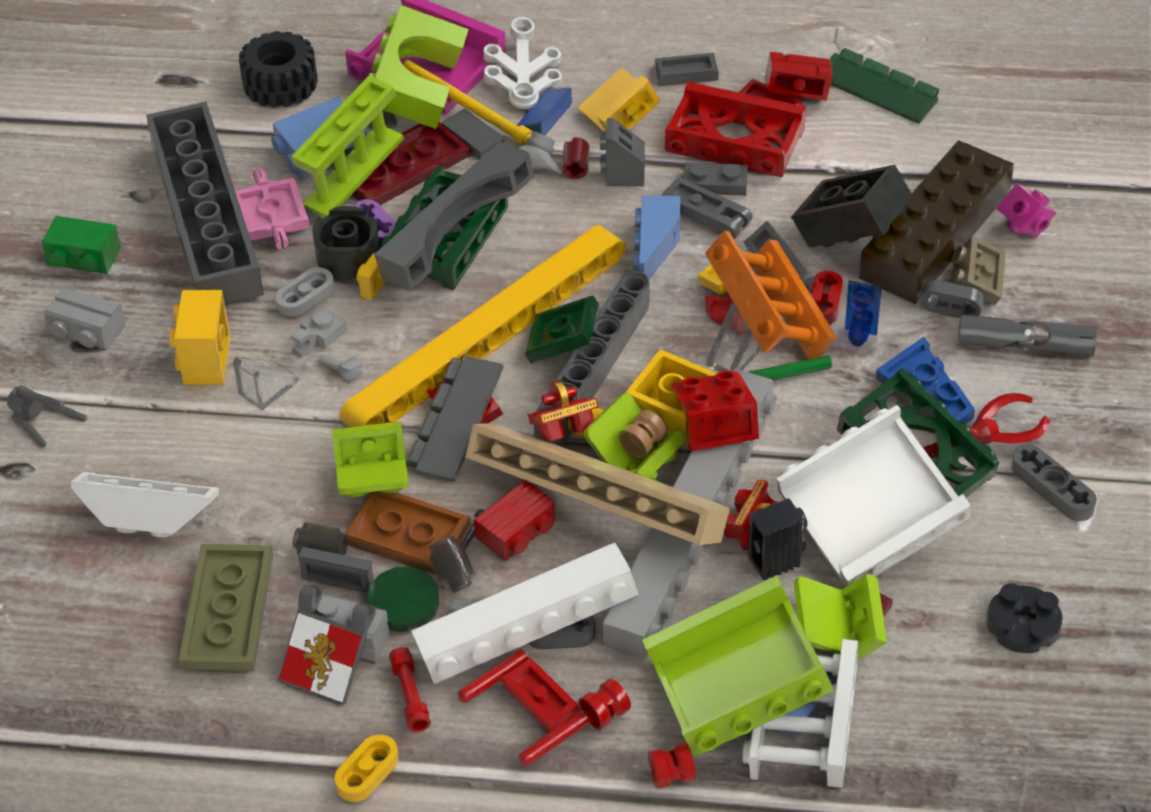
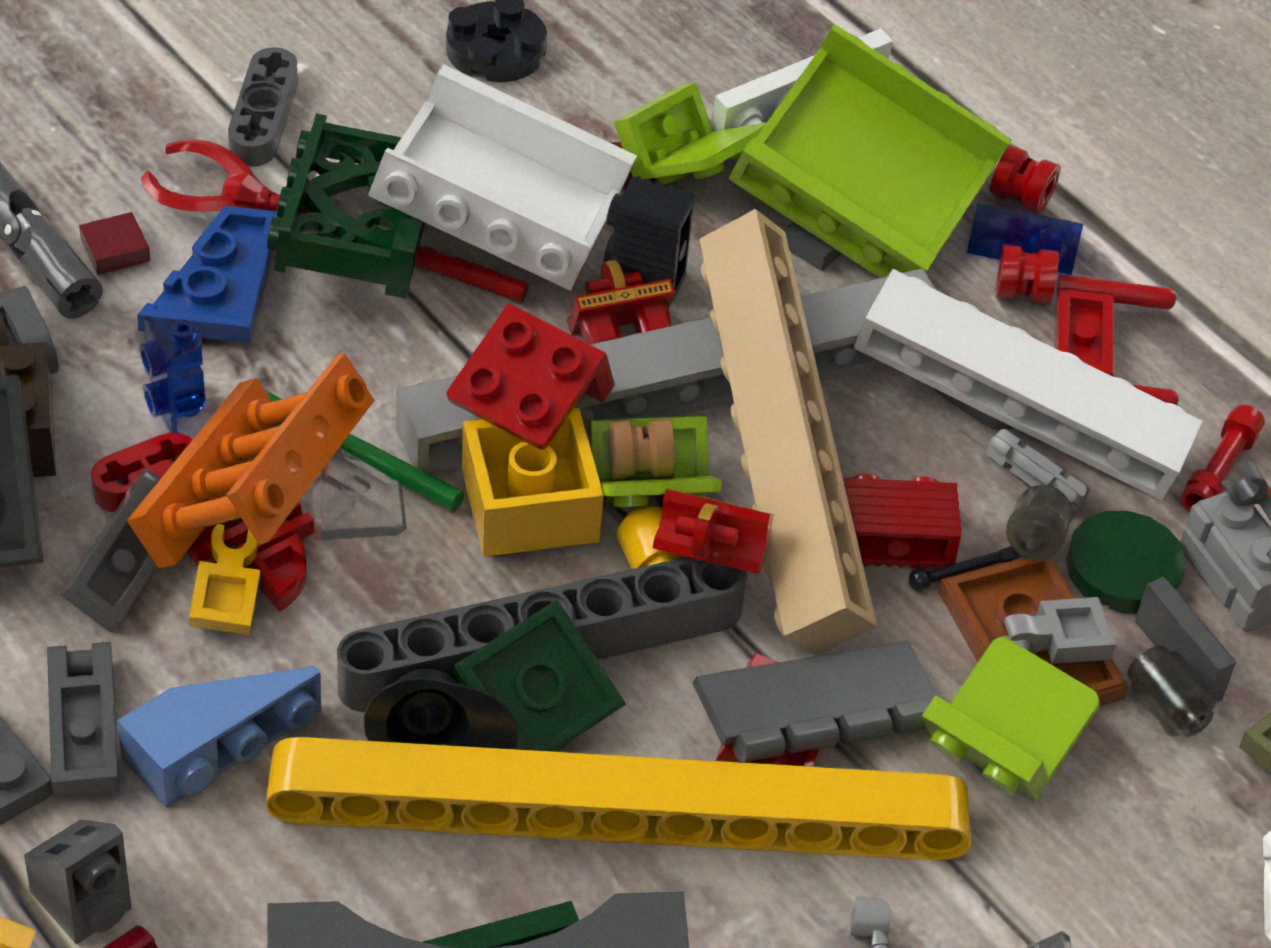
camera: 140 degrees left, 0 degrees up
none -> dark red tile [79,212,150,275]
none -> black piece [364,669,517,749]
none -> clear blue hinge [967,202,1084,275]
none -> light grey plate [998,597,1116,664]

